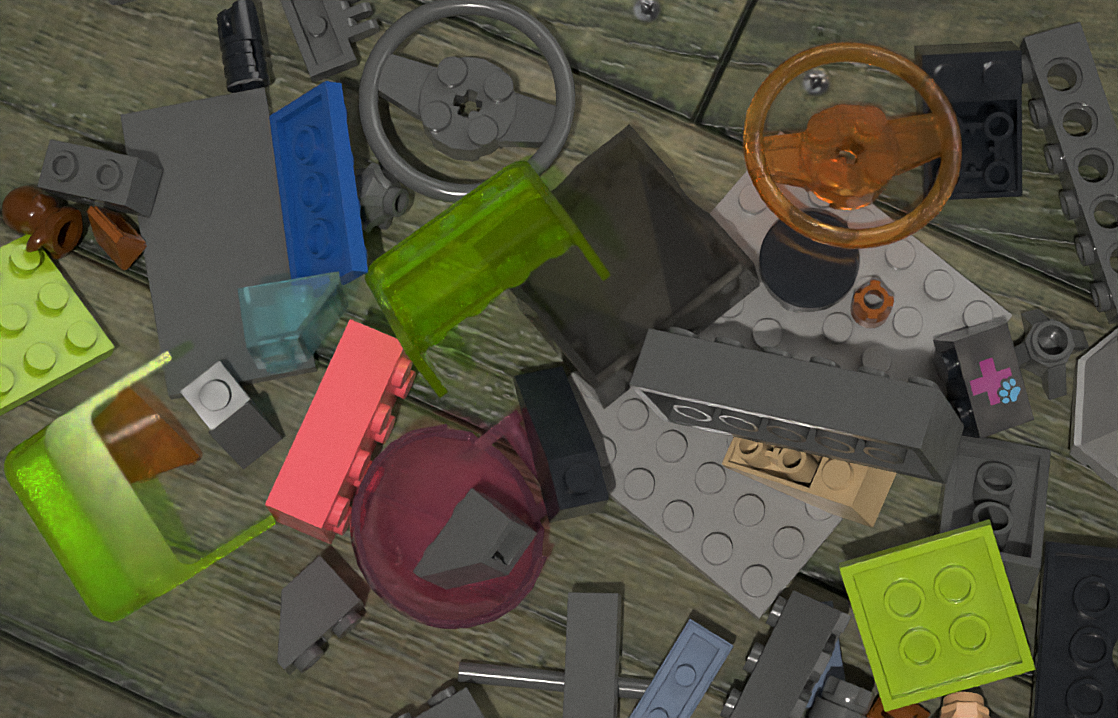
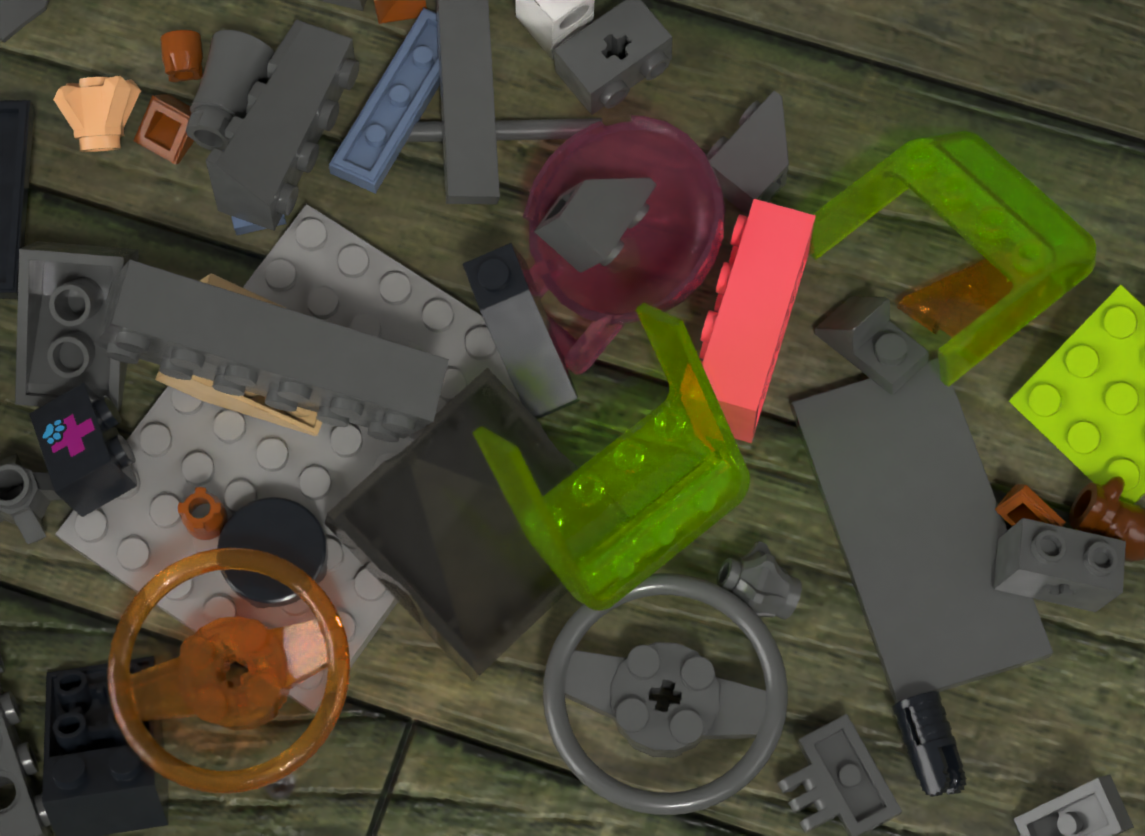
camera: 175 degrees right, 5 degrees down
clear light blue slope [237,271,349,374] -> none
blue plate [269,81,368,303] -> none
lime plate [839,519,1036,712] -> none

